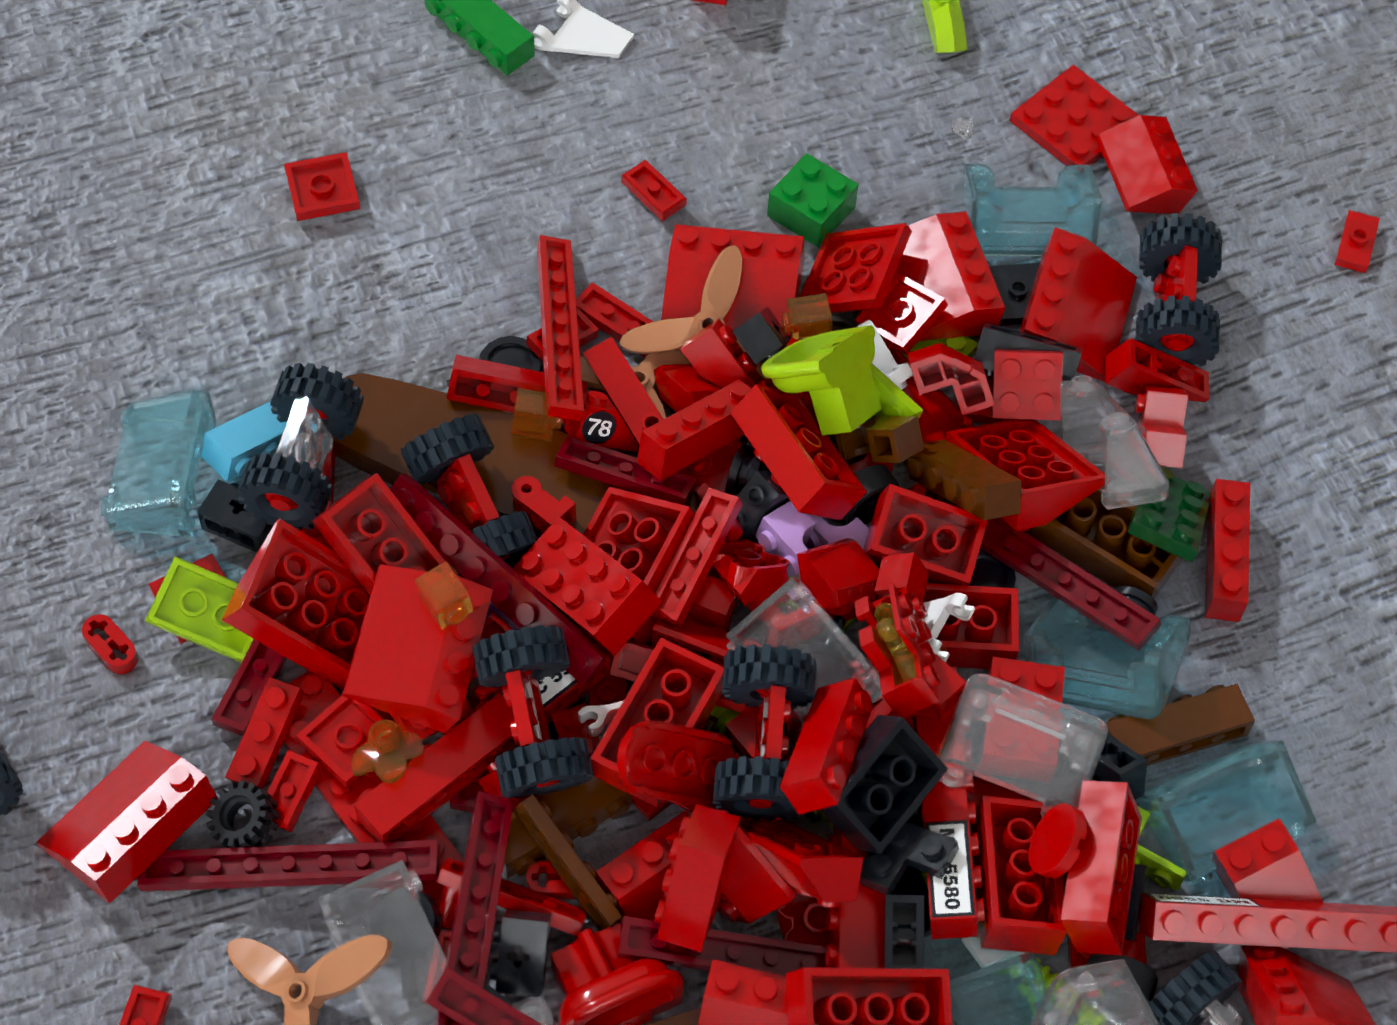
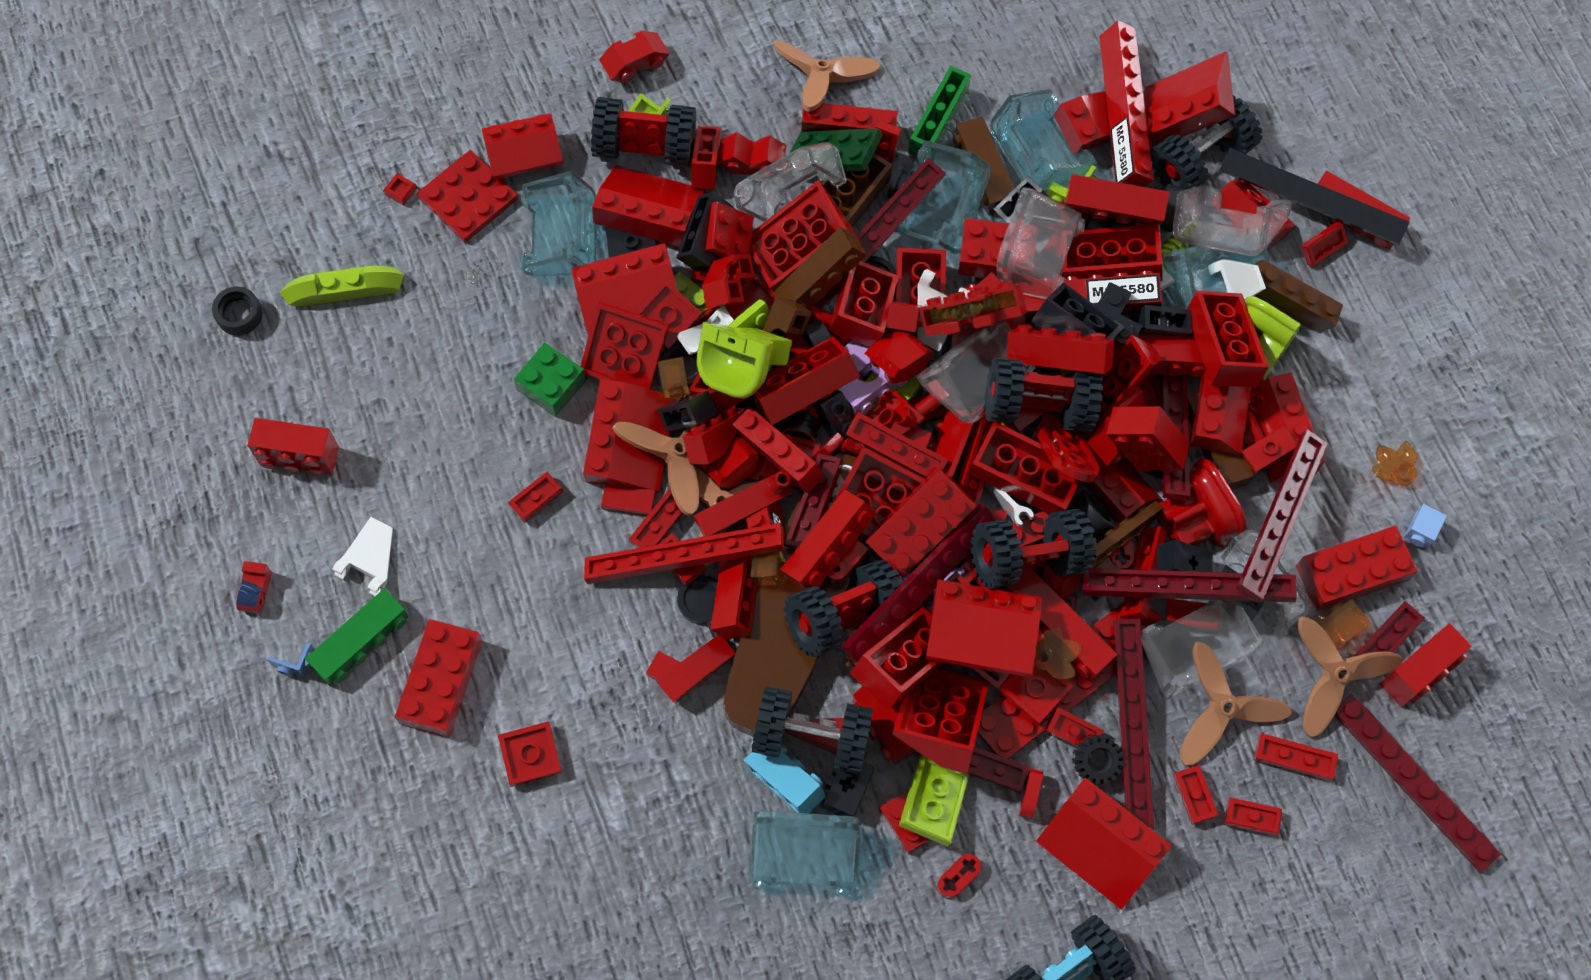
camera: 90 degrees left, 10 degrees up
red plate [225,677,305,789] -> none
clear orange brick [414,561,473,629] -> none
red tile [1029,803,1087,879] -> none
red plate [1334,210,1380,274] -> none
none -> red tile [383,173,417,206]
none -> red brick [395,619,483,738]
none -> red brick [599,30,670,83]
none -> red tile [601,483,655,516]
none -> lime bracket [628,93,671,115]
none -> red tile [646,651,681,681]
none -> red slope [657,635,736,704]
none -> nougat piece [773,40,880,112]
none -> red brick [780,489,876,590]
none -> red plate [874,120,901,164]
none -> green brick [908,65,971,160]
none -> red beam [1019,768,1044,820]
none -> black tyre [1069,490,1116,539]
none -> red plate [1173,765,1218,825]

